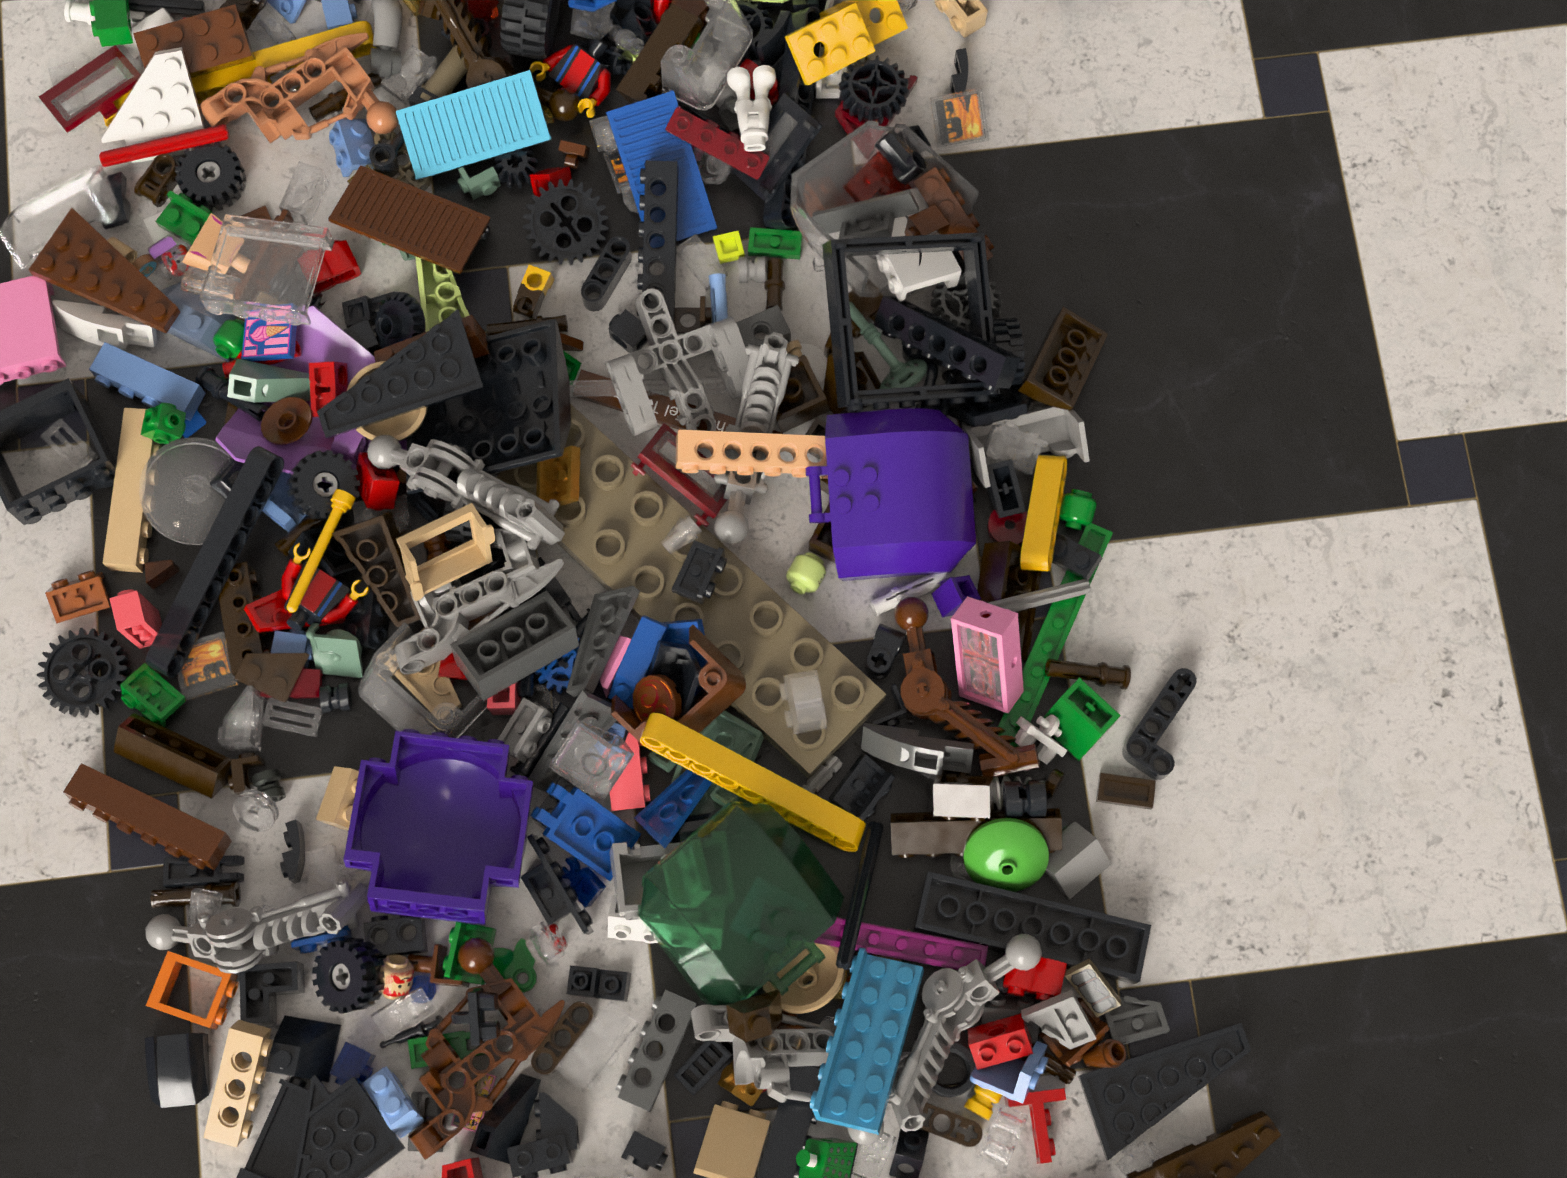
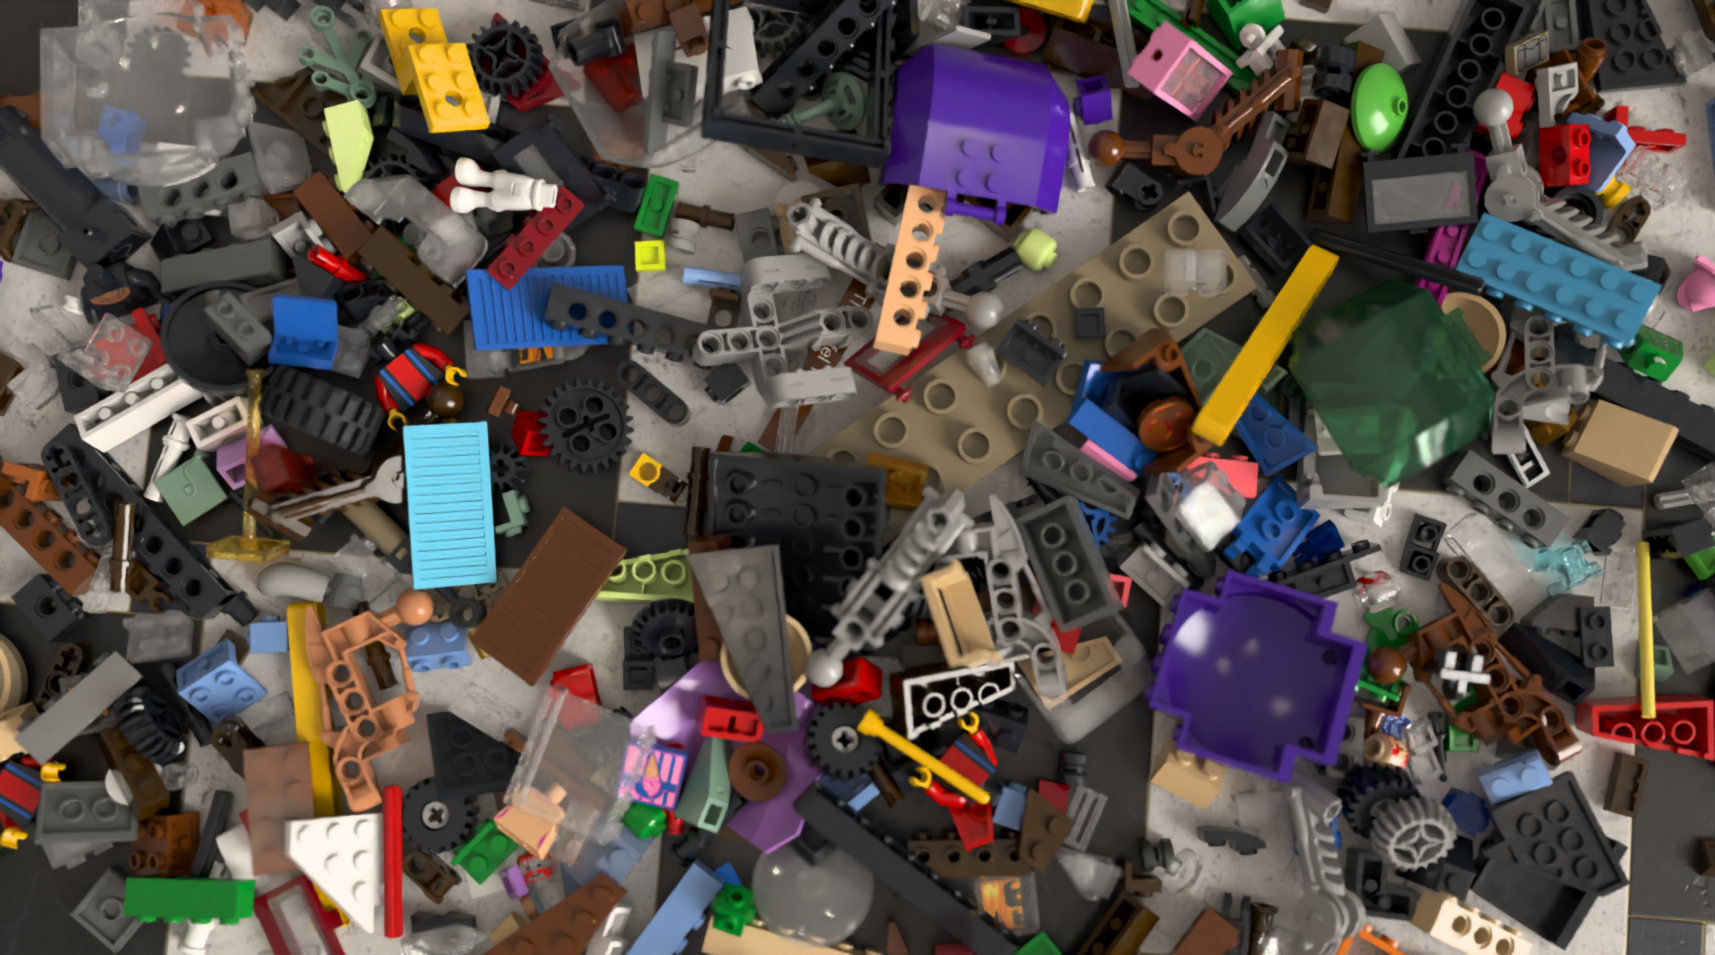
camera: 75 degrees left, 10 degrees up
sand green hat [306,623,364,678] -> none
dark brown slope [726,990,783,1042] -> none
none -> black plate [426,710,531,801]
none -> black piece [935,246,1023,313]
none -> black tile [1073,308,1106,341]
none -> piece [1360,142,1478,234]
none -> light grey gear [1370,795,1457,872]
none -> clear light blue animal [1532,539,1602,596]

